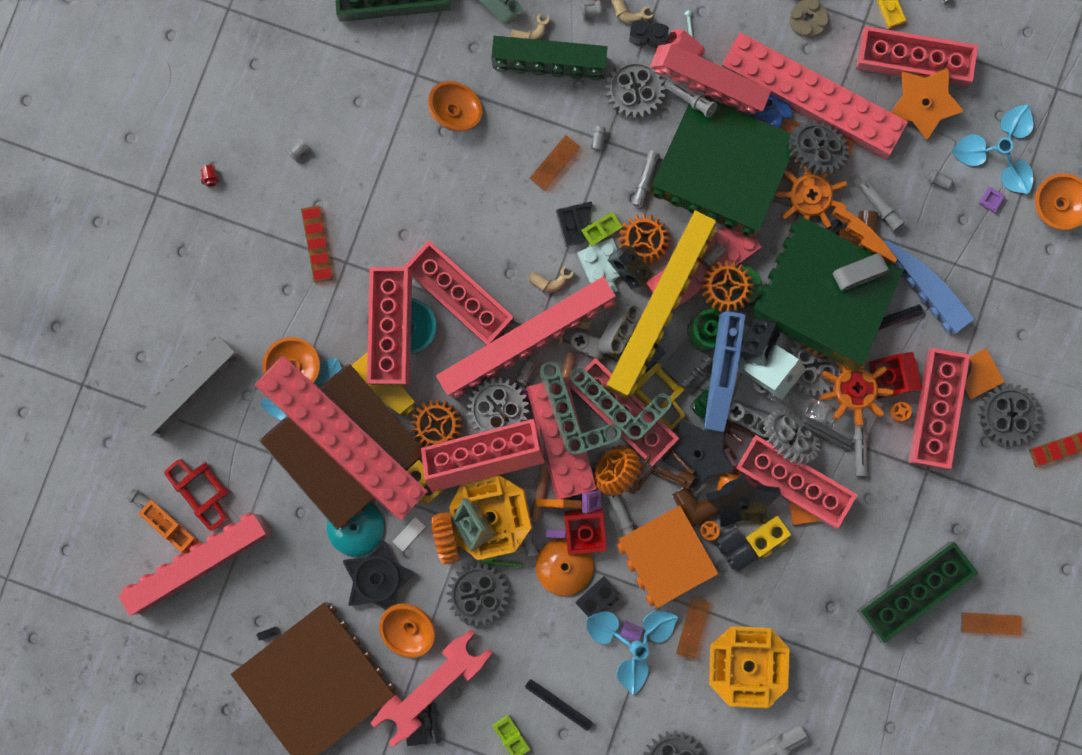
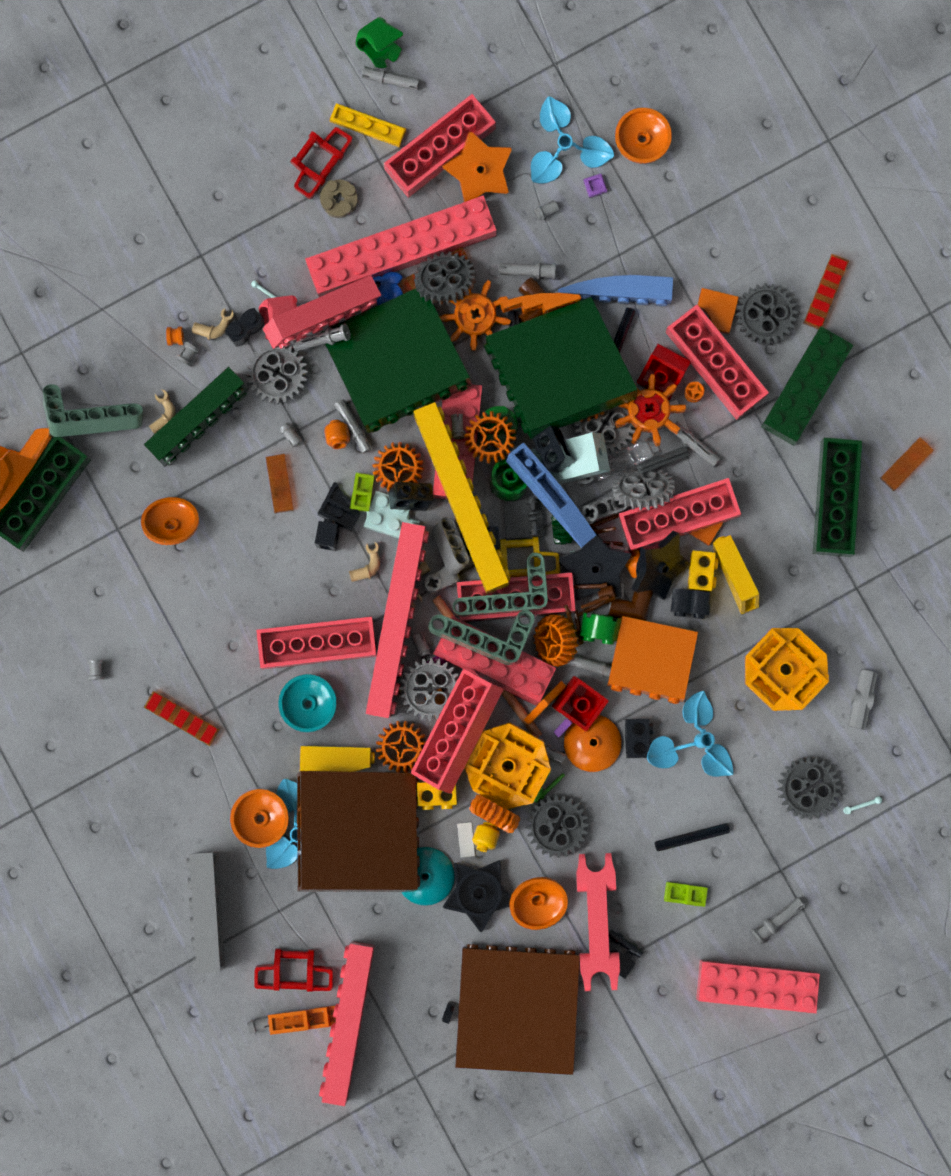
camera: 55 degrees left, 0 degrees up
red hose [200,165,220,187] -> none
coral brick [254,356,427,520] -> none
coral brick [367,267,412,385] -> none
sand green slope [452,498,496,552] -> none
medium lavender tile [582,489,601,514] -> none
medium lavender tile [620,620,643,641] -> none
clear orange tile [676,597,710,659] -> none
orange wheel [699,521,720,541] -> none
light grey beam [832,253,889,291] -> none
none -> black brick [314,519,340,552]
none -> orange head [324,420,350,449]
none -> yellow head [472,822,500,853]
none -> green brick [580,612,621,645]
none -> yellow slope [713,535,759,615]
none -> dark green brick [761,326,854,446]

